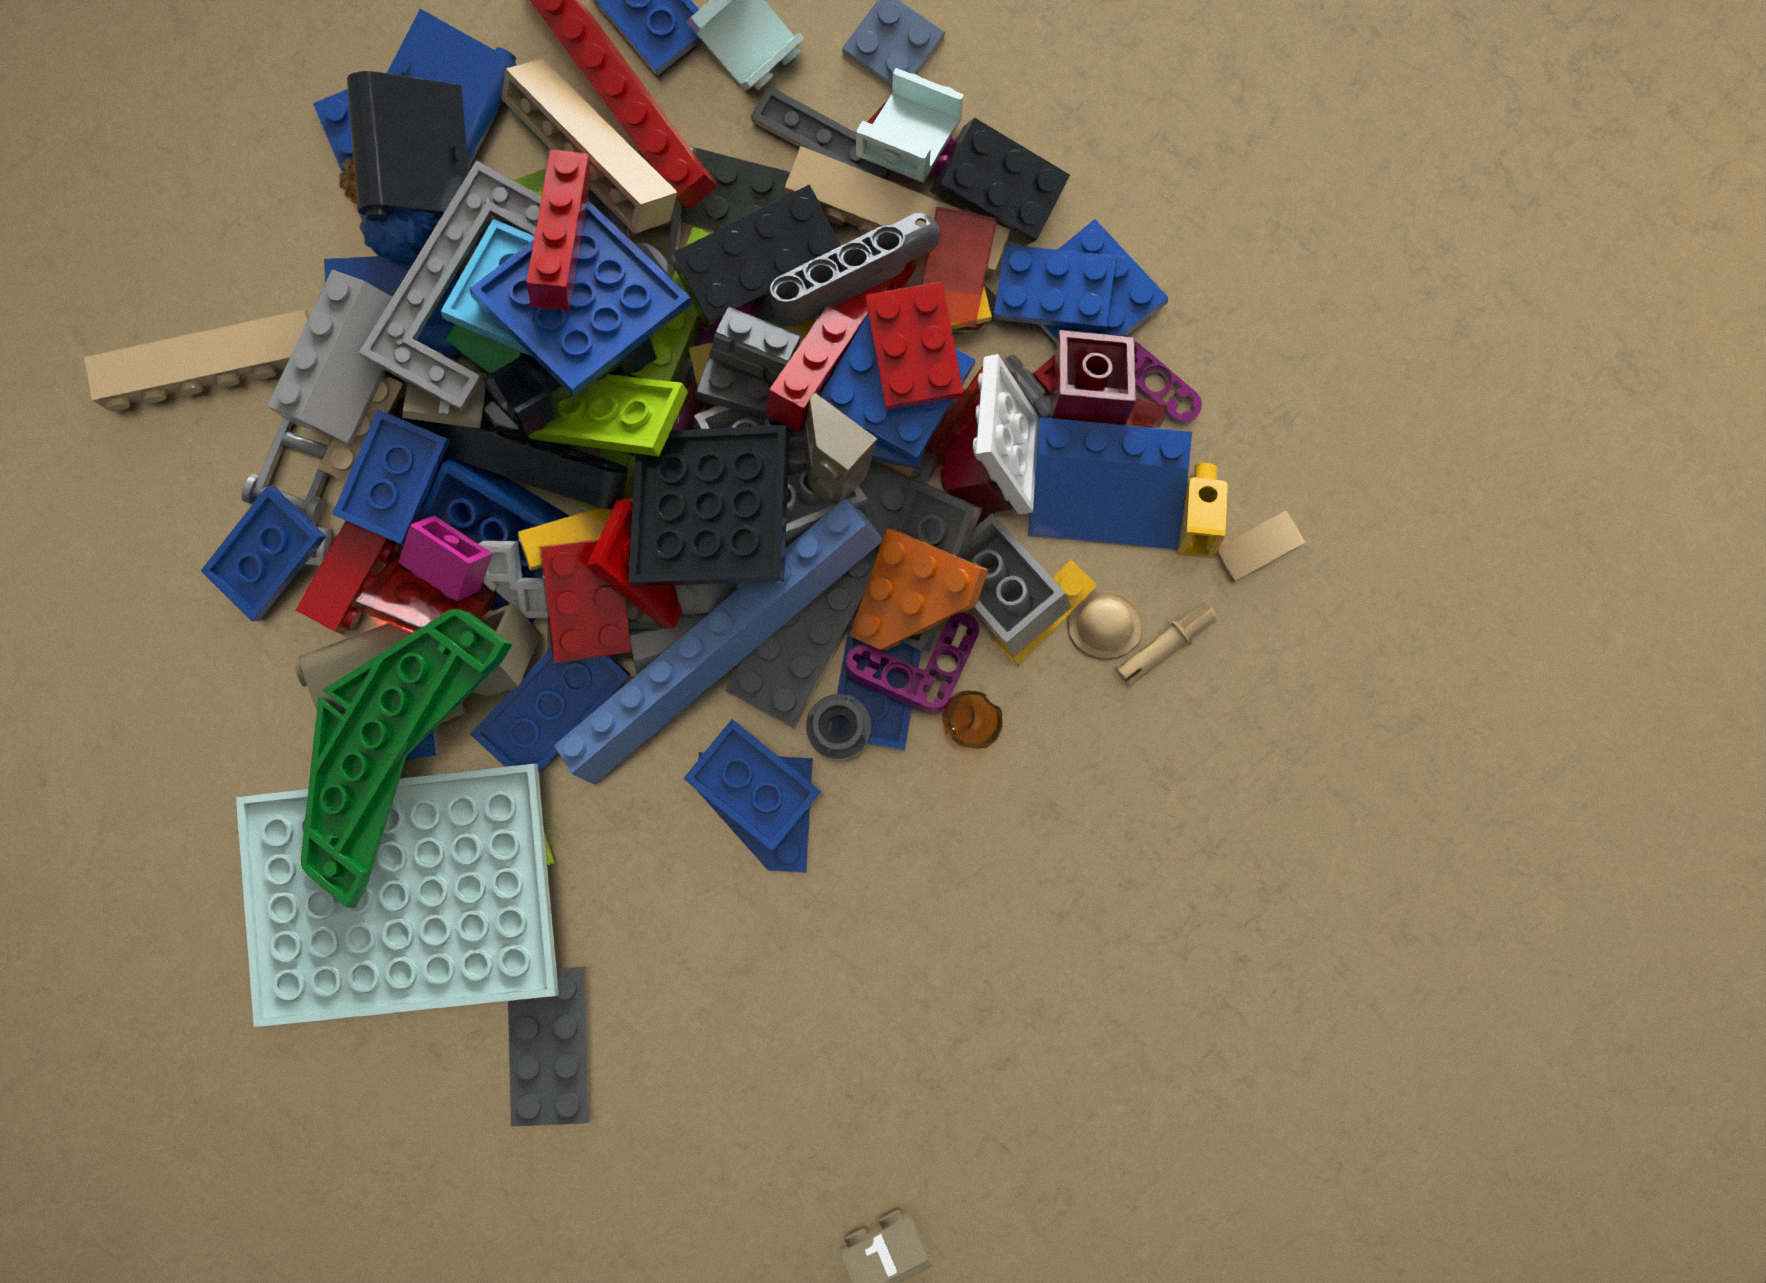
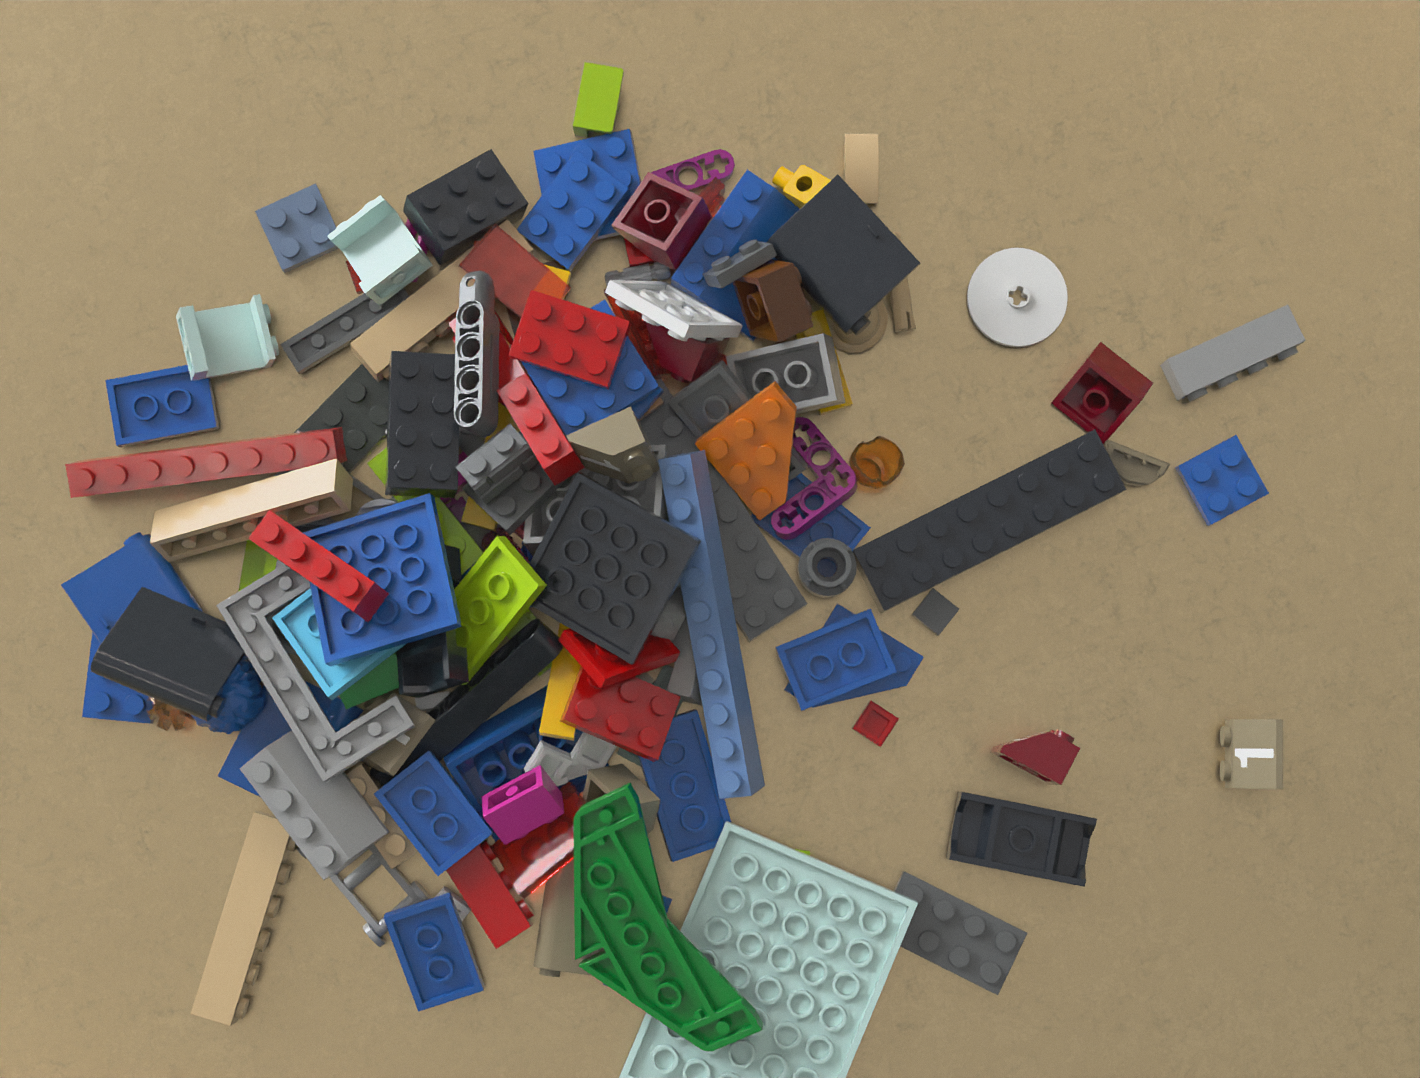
camera: 70 degrees left, 0 degrees up
none -> lime panel [573,62,624,138]
none -> dark grey plate [703,240,777,288]
none -> reddish brown brick [732,259,814,342]
none -> black door [767,174,921,335]
none -> black brick [852,429,1127,614]
none -> red tile [852,700,899,747]
none -> dark grey tile [912,588,959,636]
none -> black piece [946,791,1097,887]
none -> white piece [967,248,1068,347]
none -> dark red slope [990,729,1080,785]
none -> dark red slope [1051,341,1153,444]
none -> dark tan plate [1105,440,1170,486]
none -> light grey brick [1160,305,1306,402]
none -> blue plate [1175,435,1269,526]

